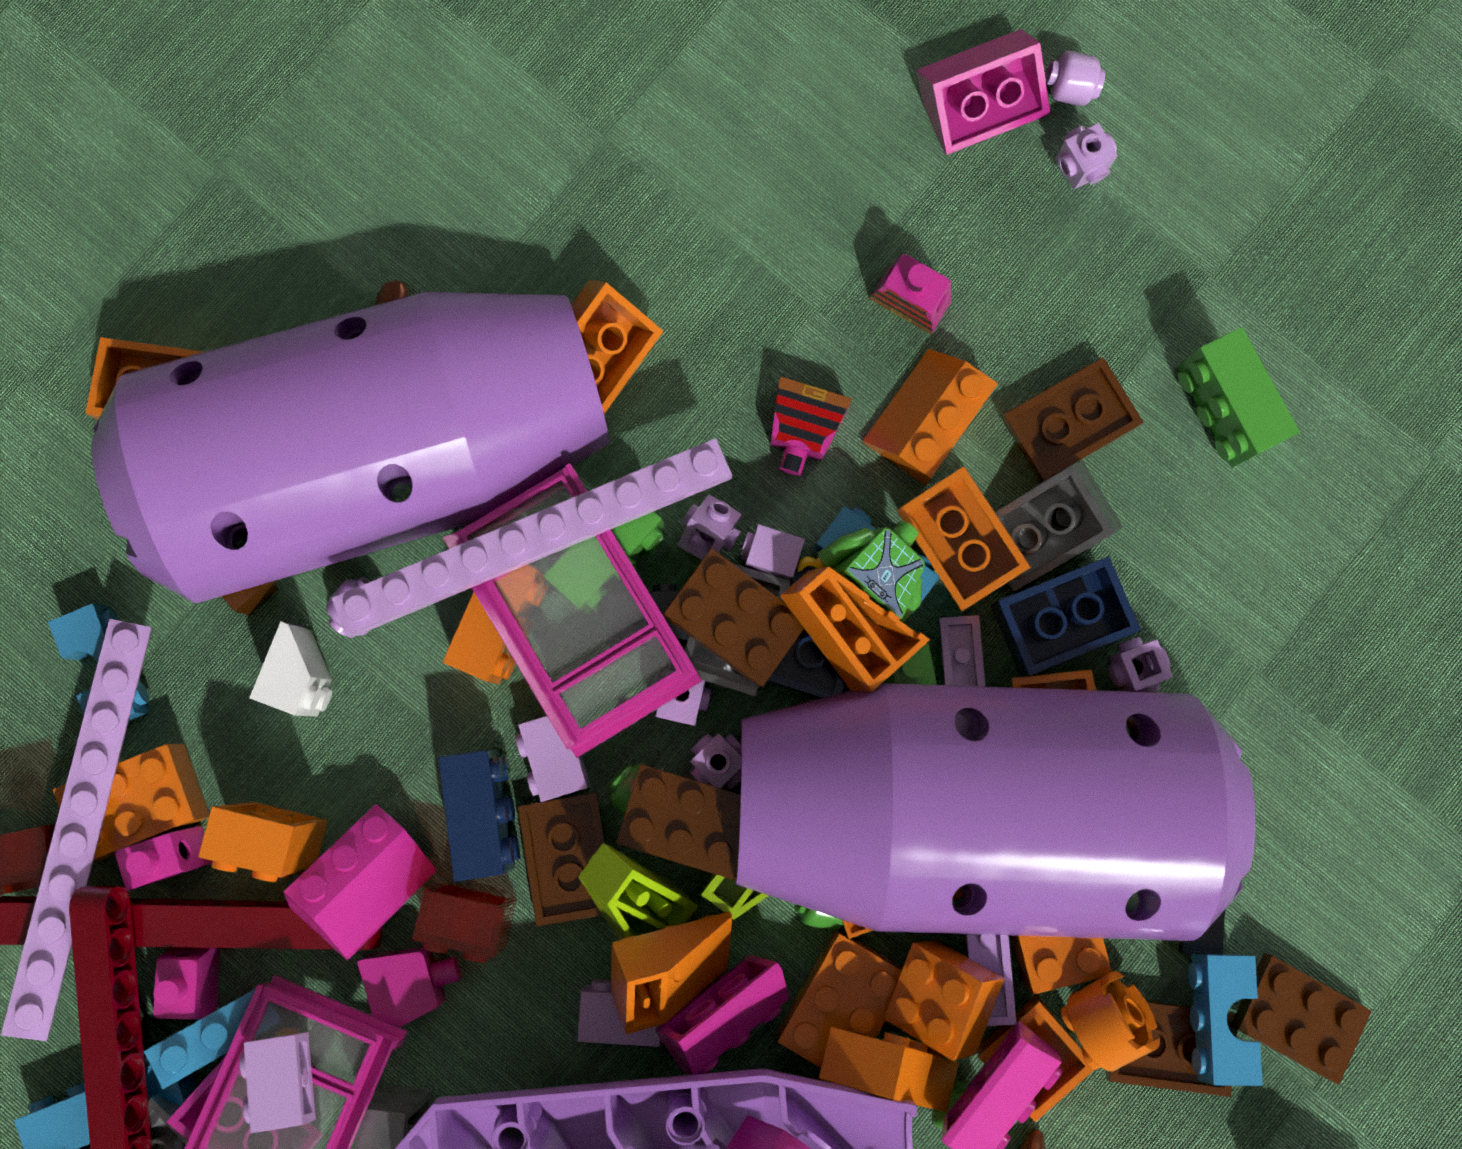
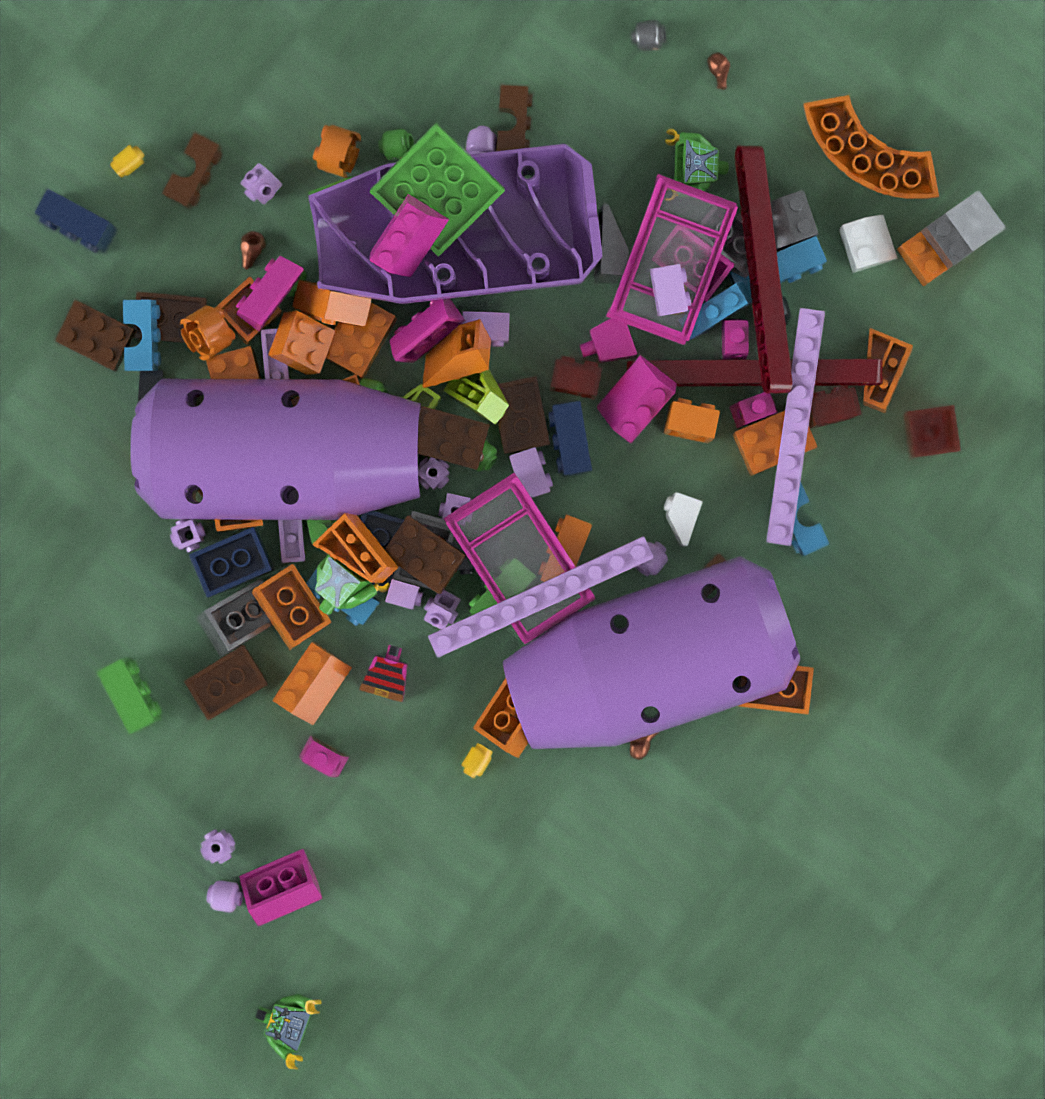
camera: 175 degrees right, 5 degrees up
none -> yellow brick [461,743,493,779]

